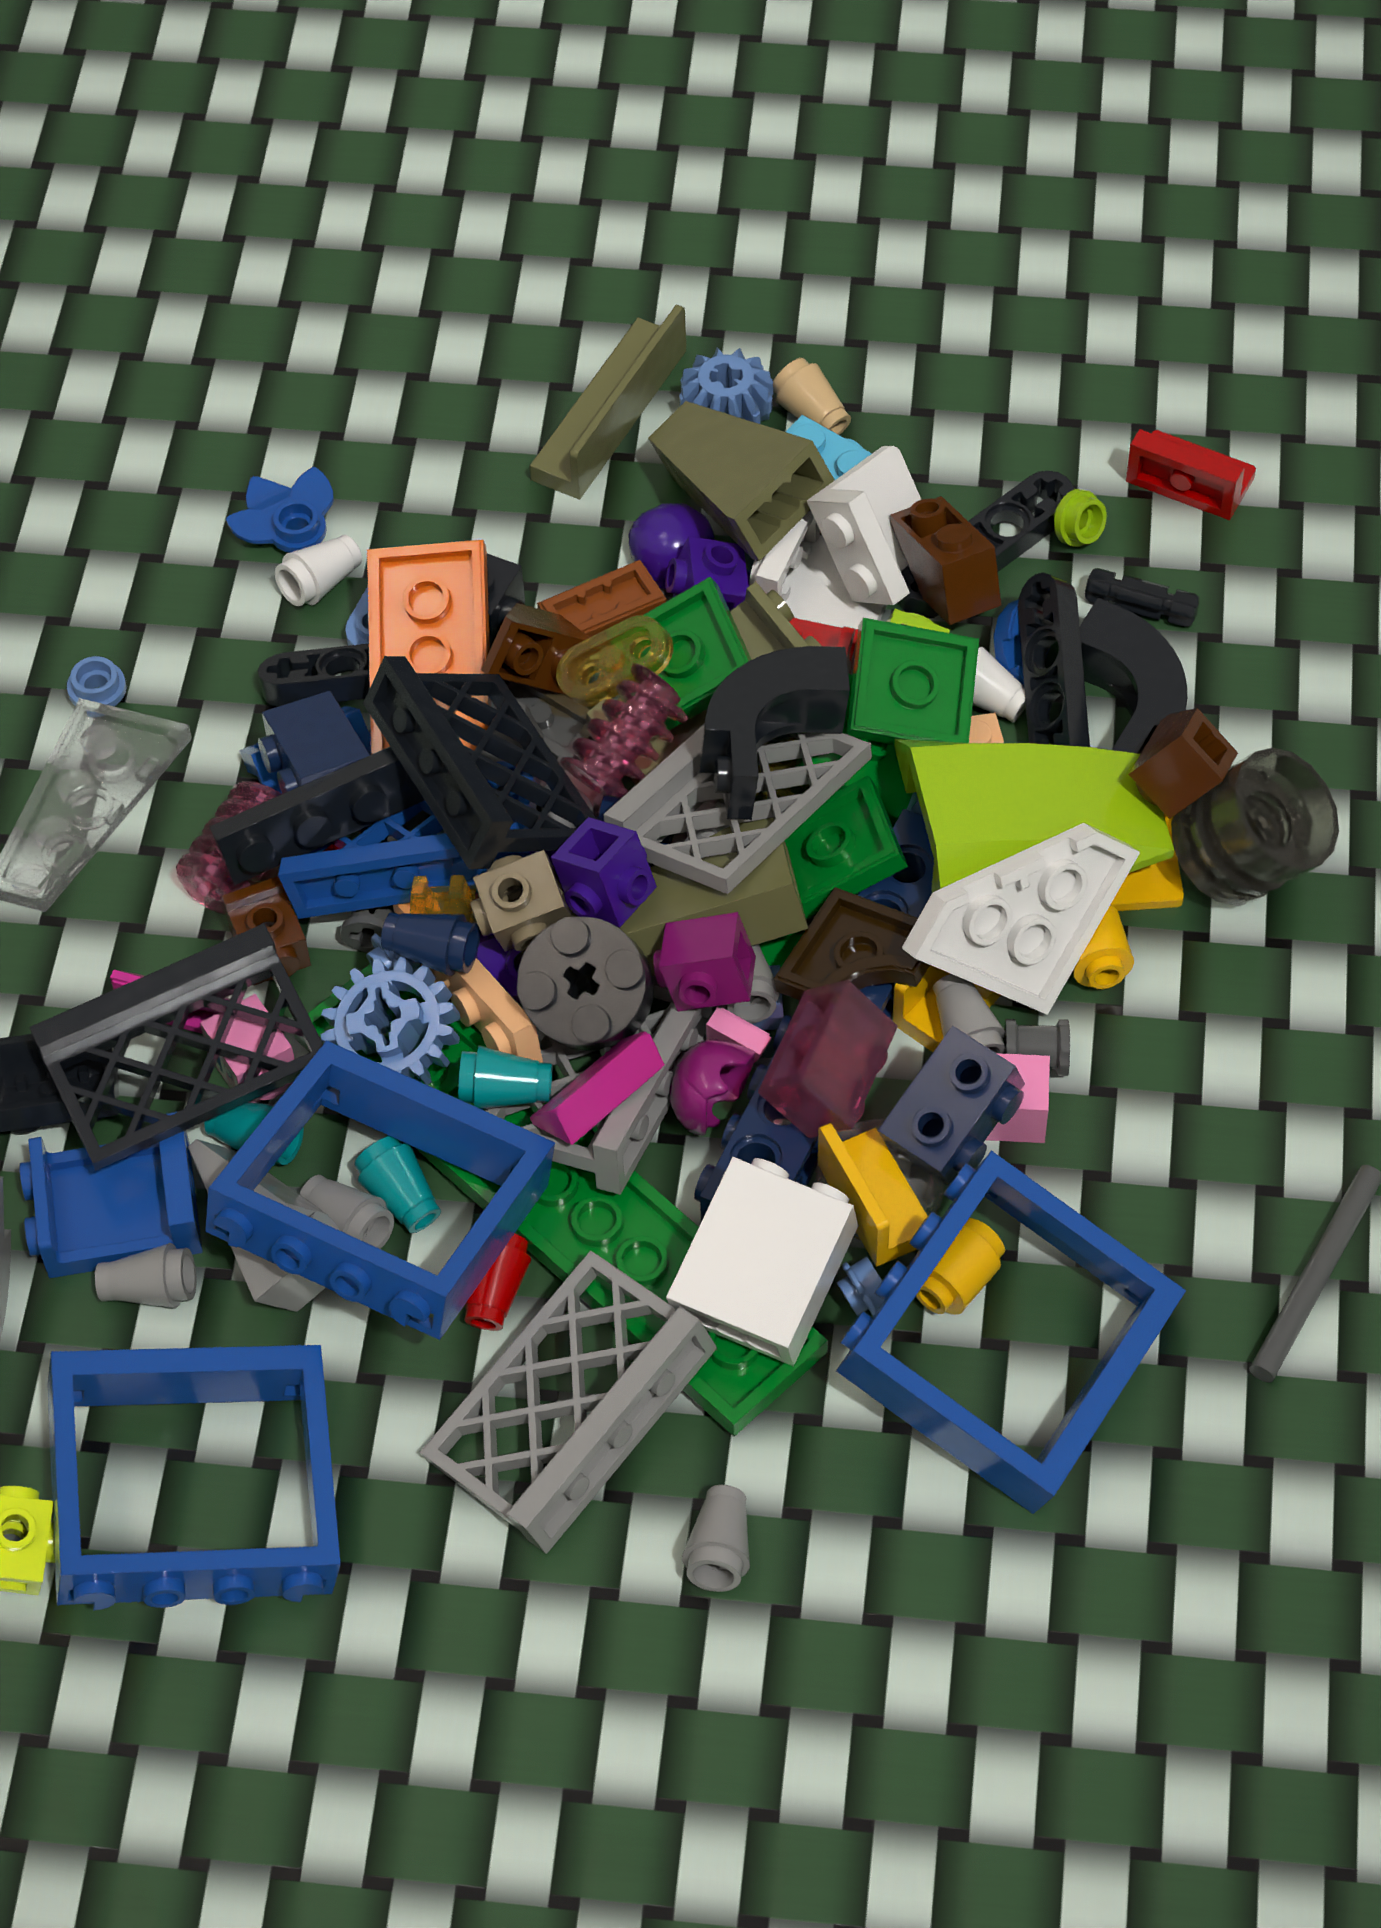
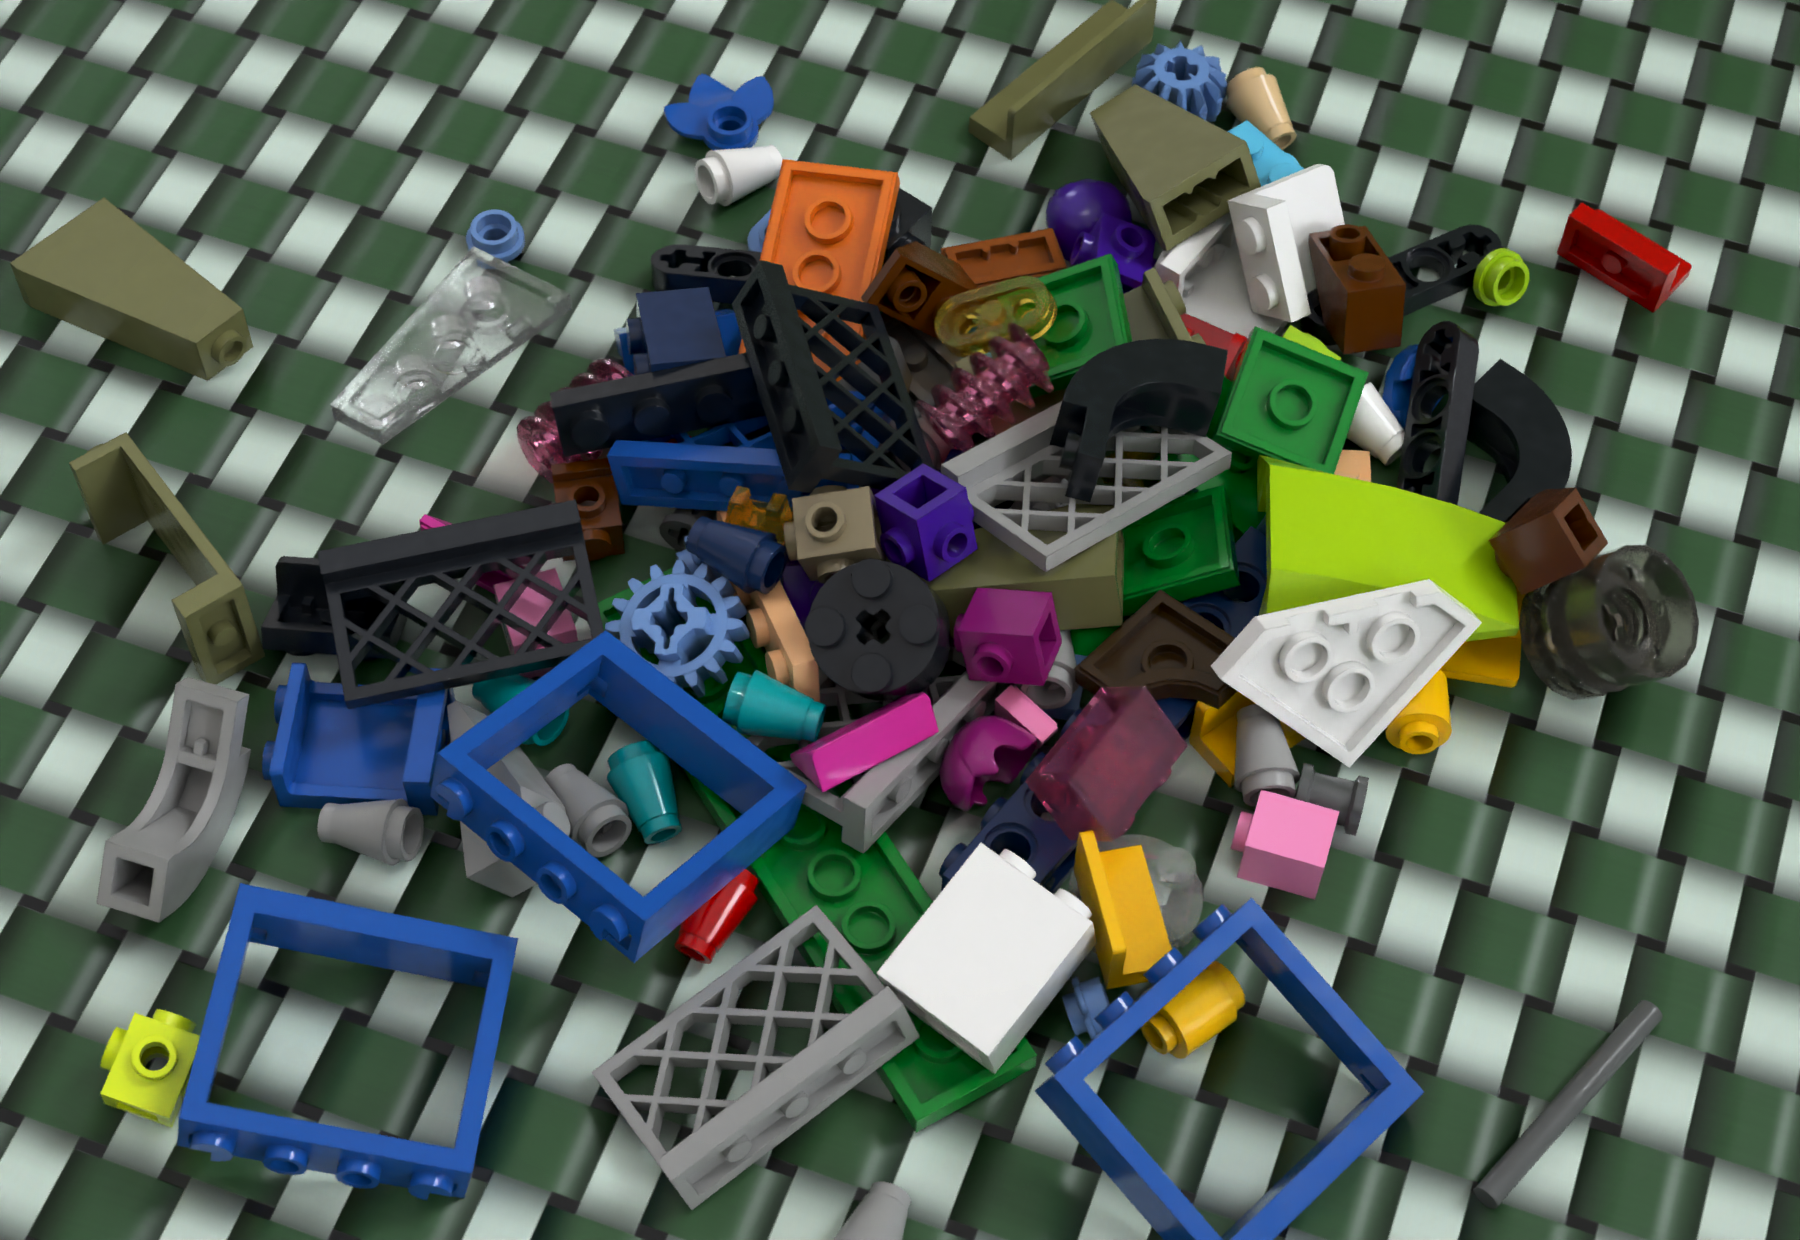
camera: 10 degrees right, 0 degrees up
dark blue brick [878,1025,1025,1186] -> none
black axle [1085,568,1199,627] -> none

